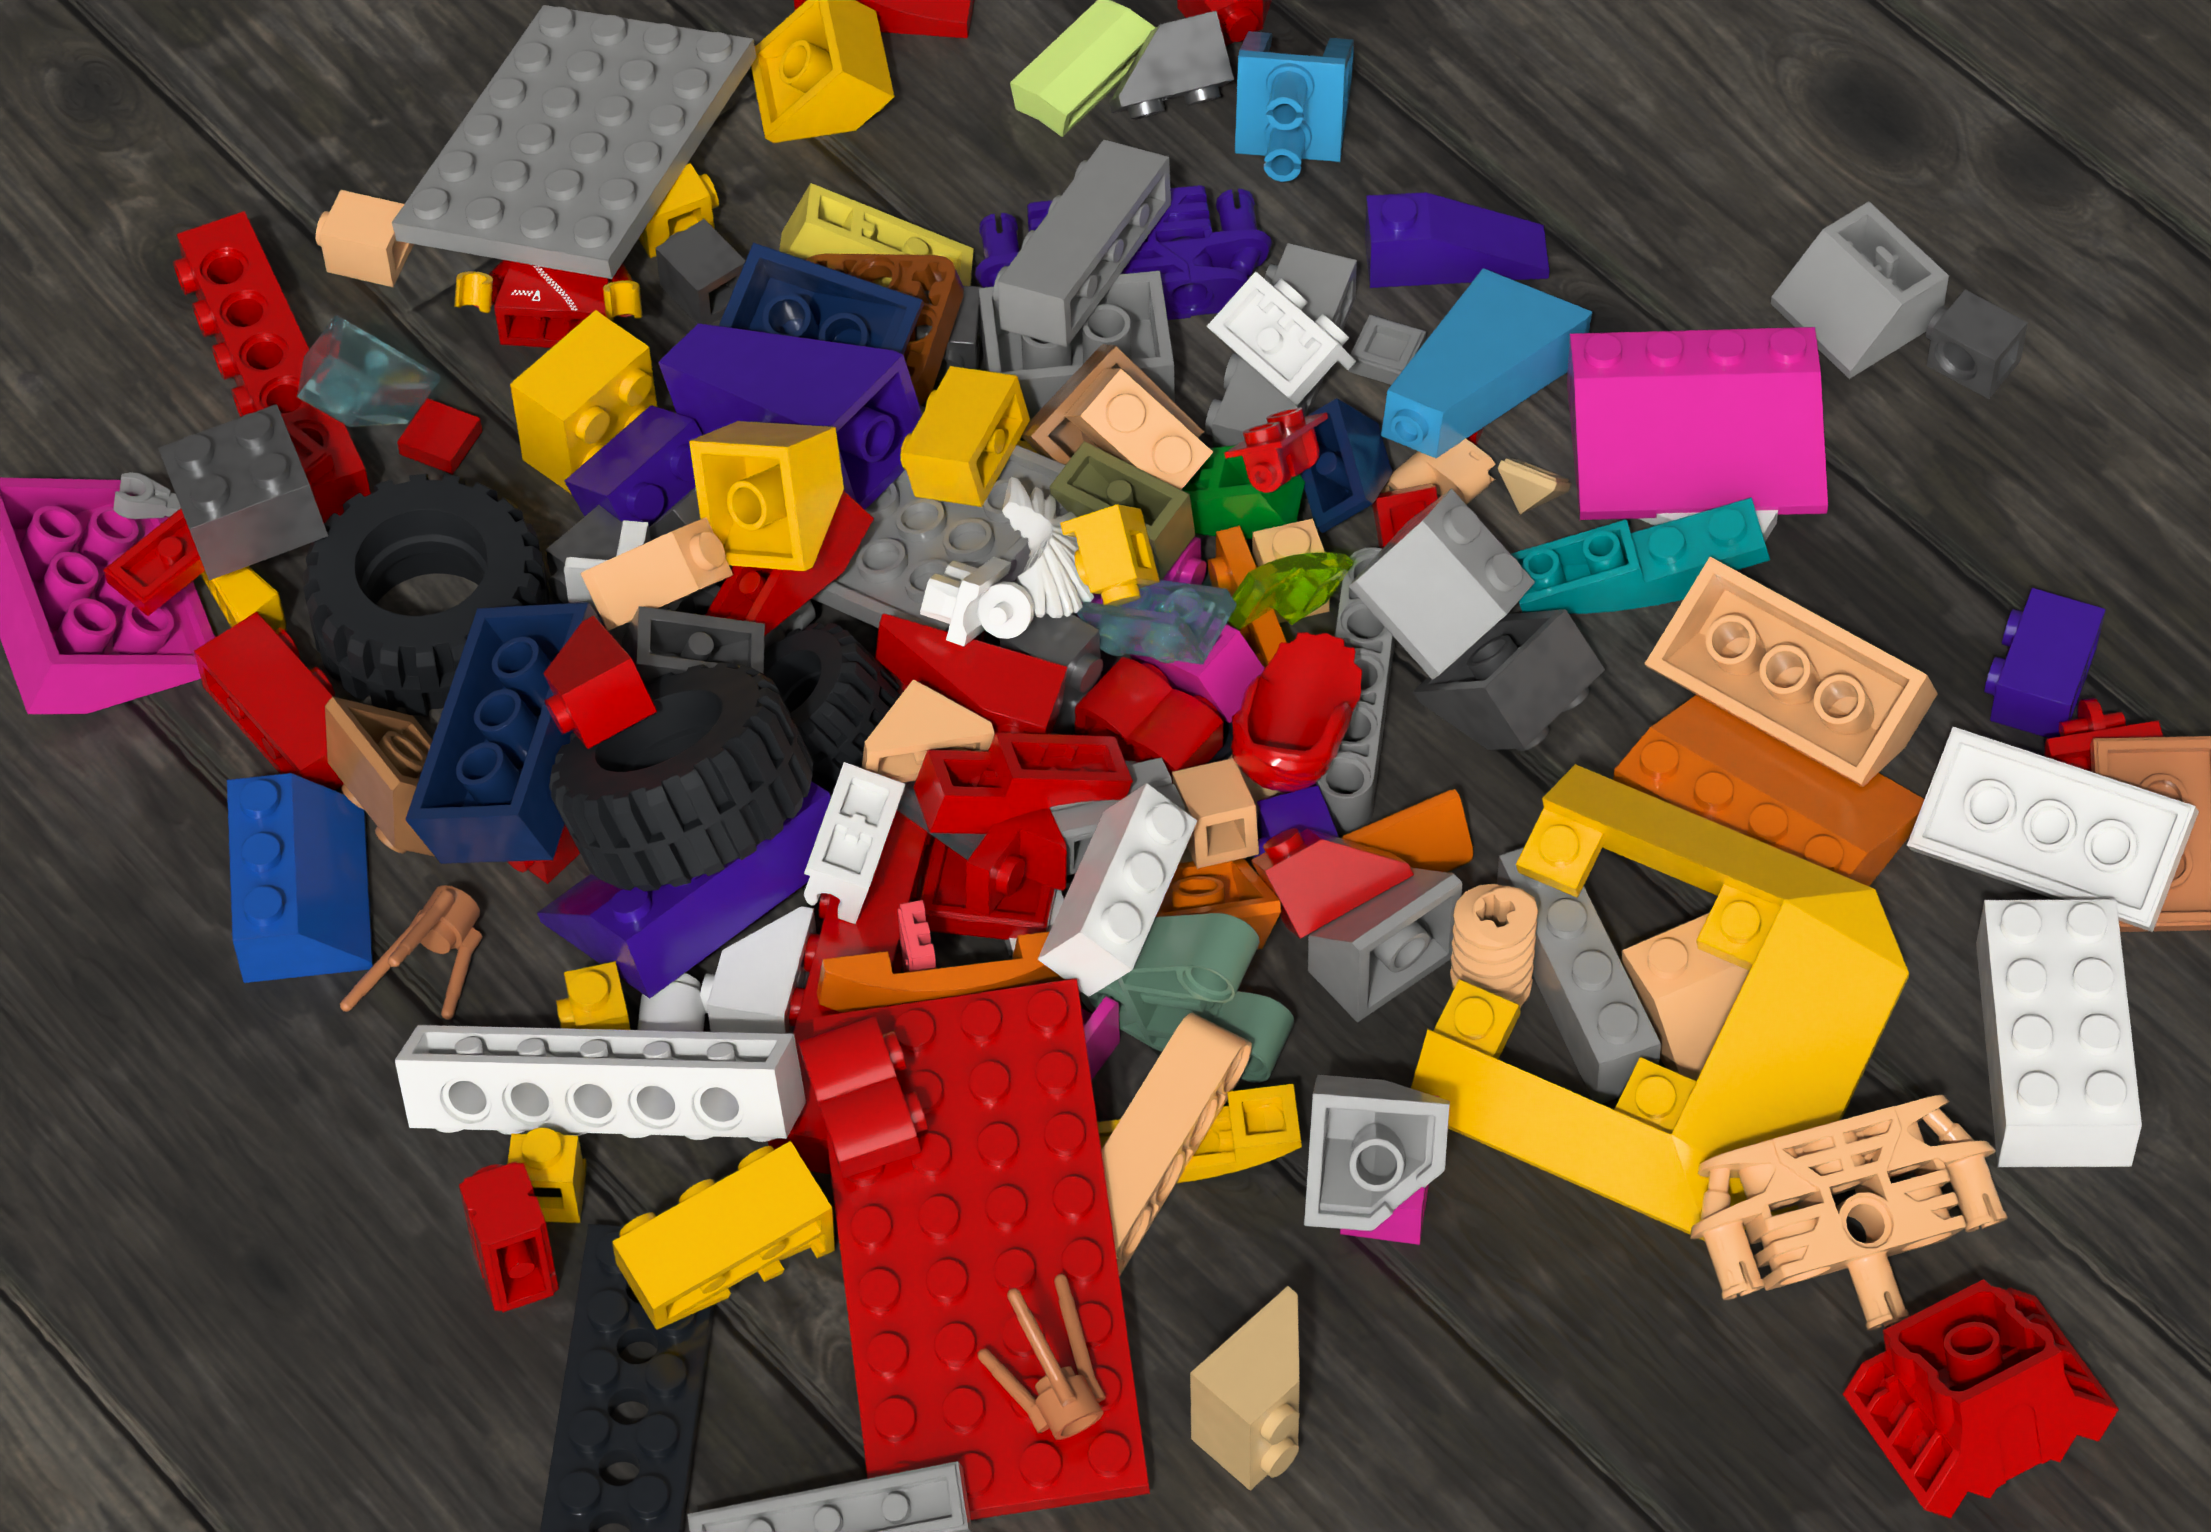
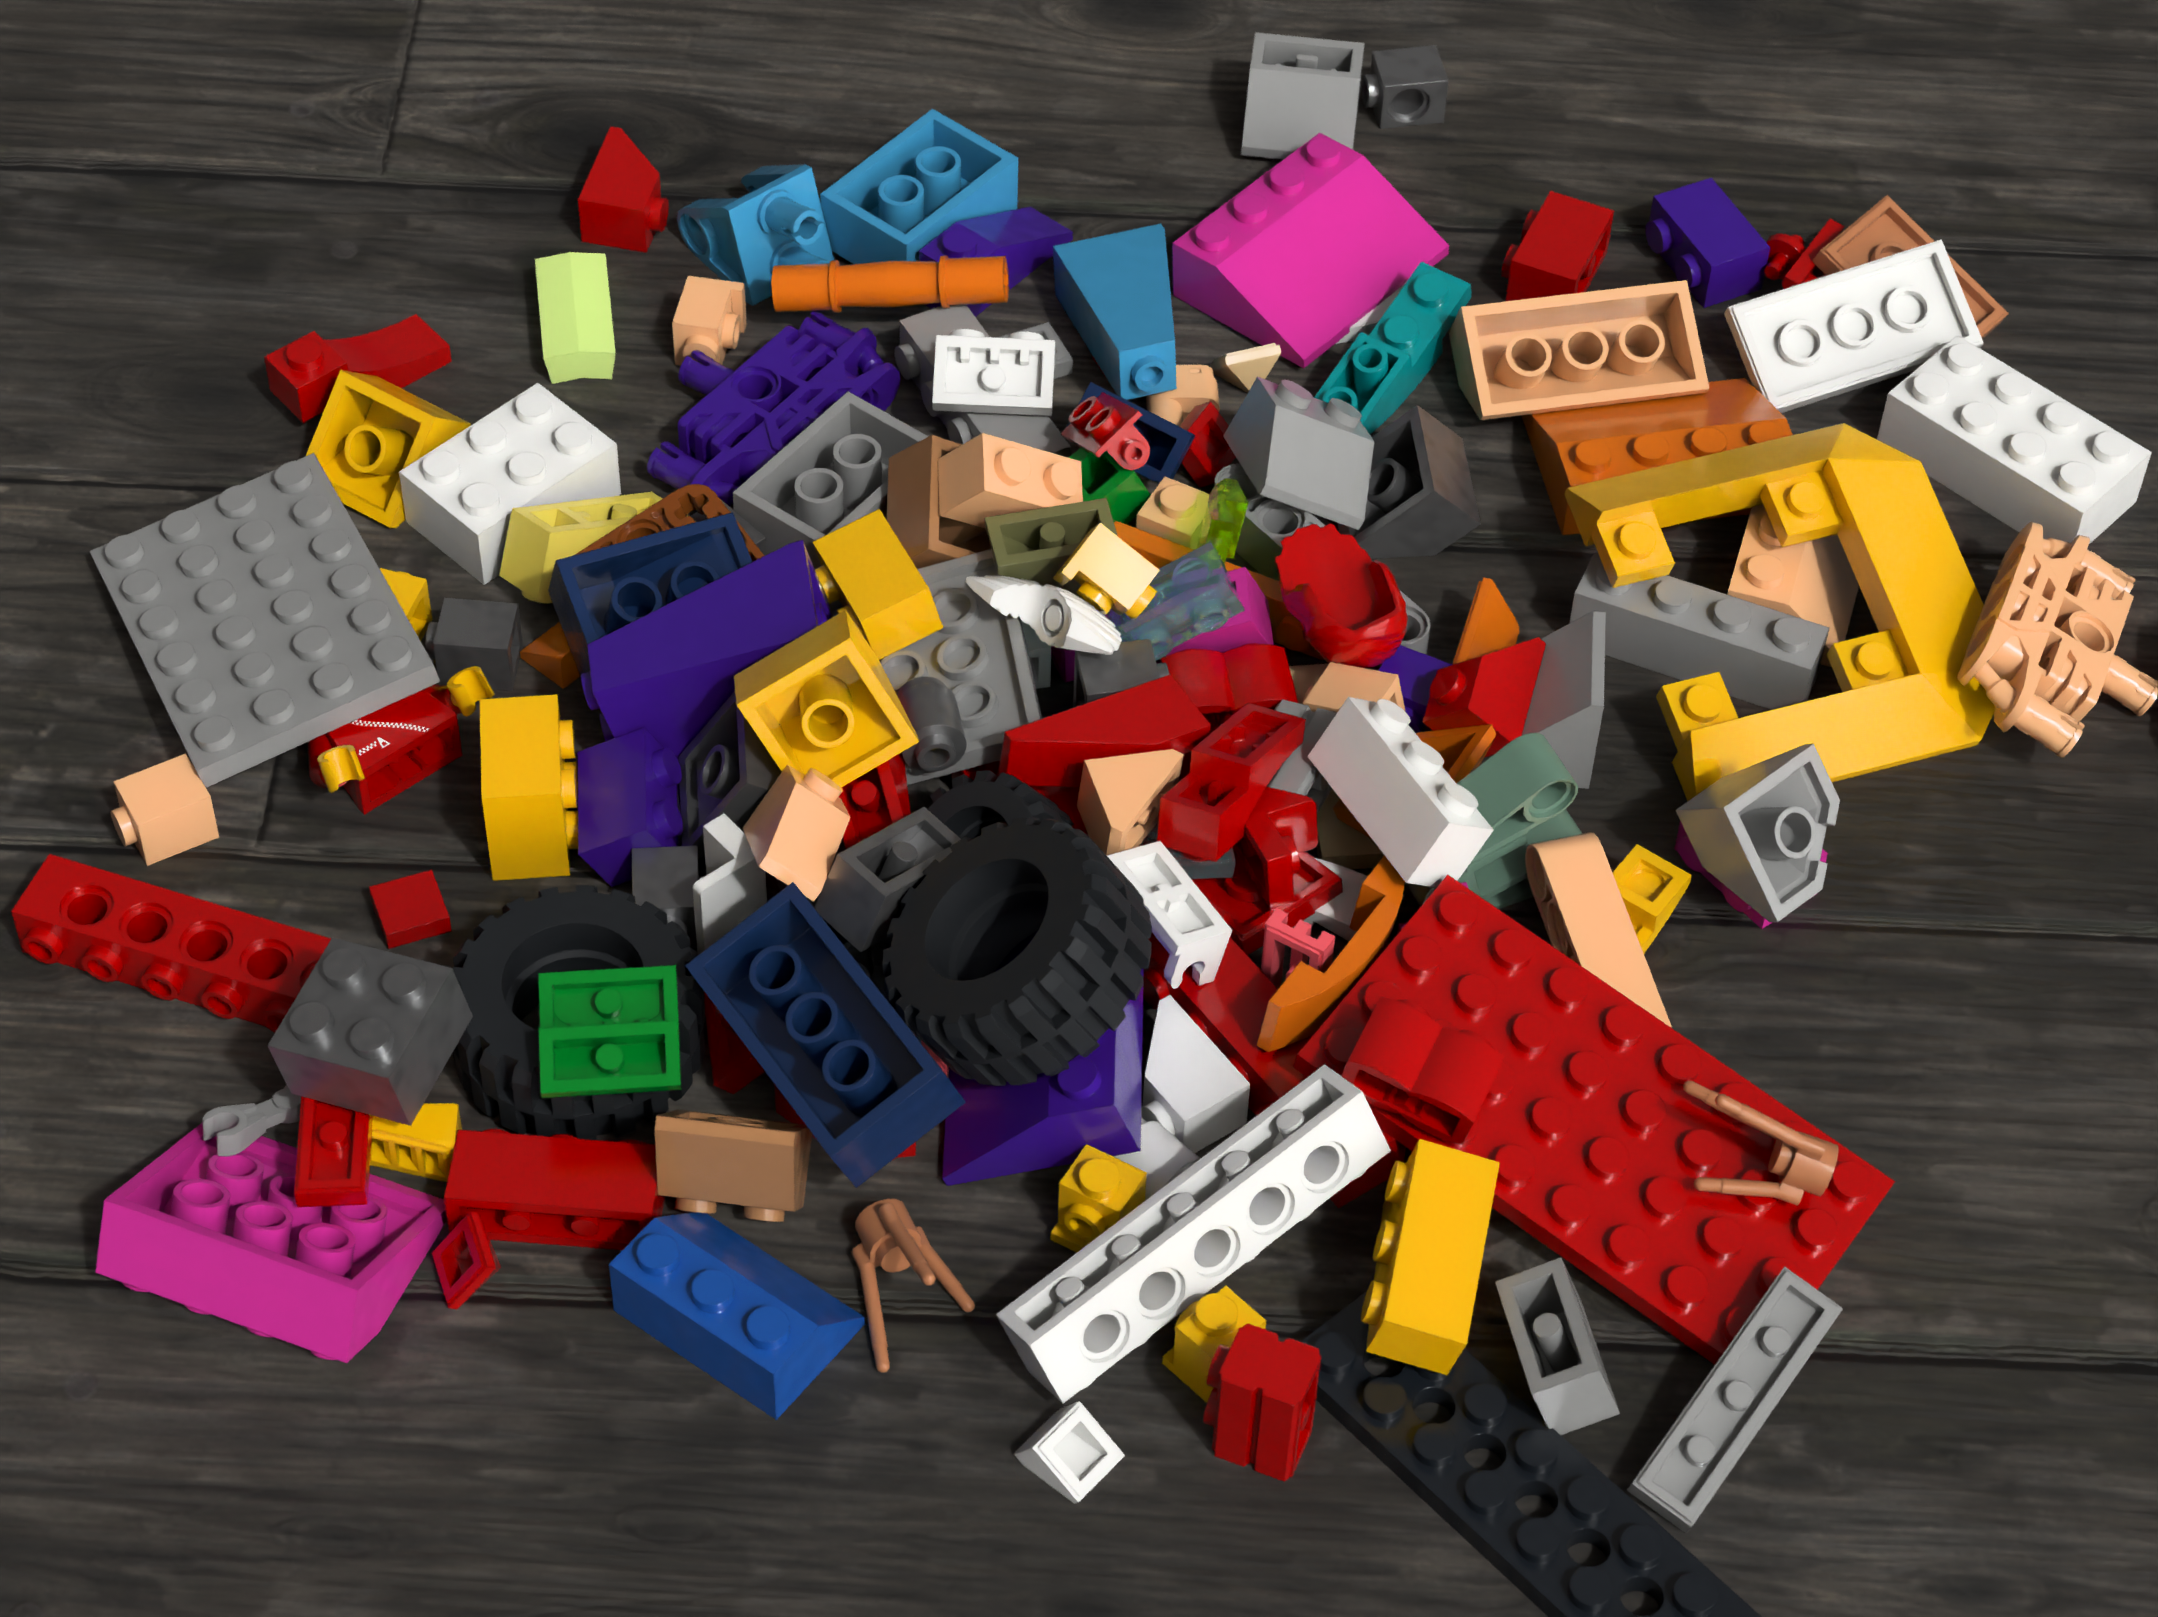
camera: 50 degrees left, 5 degrees down
clear light blue slope [297,315,440,427] -> none
red slope [543,615,657,749] -> none
white hips [920,557,1034,646] -> none
light grey brick [993,140,1171,347] -> none
flat silver slope [1109,11,1234,119] -> none
tan slope [1190,1286,1299,1491] -> none
light nougat piece [1450,884,1538,1008] -> none
none -> white brick [399,383,621,585]
none -> red slope [432,1211,501,1310]
none -> green slope [538,965,681,1098]
none -> light nougat brick [672,276,747,366]
none -> orange piece [771,255,1009,313]
none -> dark azure brick [820,108,1018,264]
none -> flat silver brick [897,677,967,772]
none -> white slope [1014,1401,1125,1504]
none -> light grey brick [1495,1257,1620,1435]
none -> red brick [1501,191,1614,301]

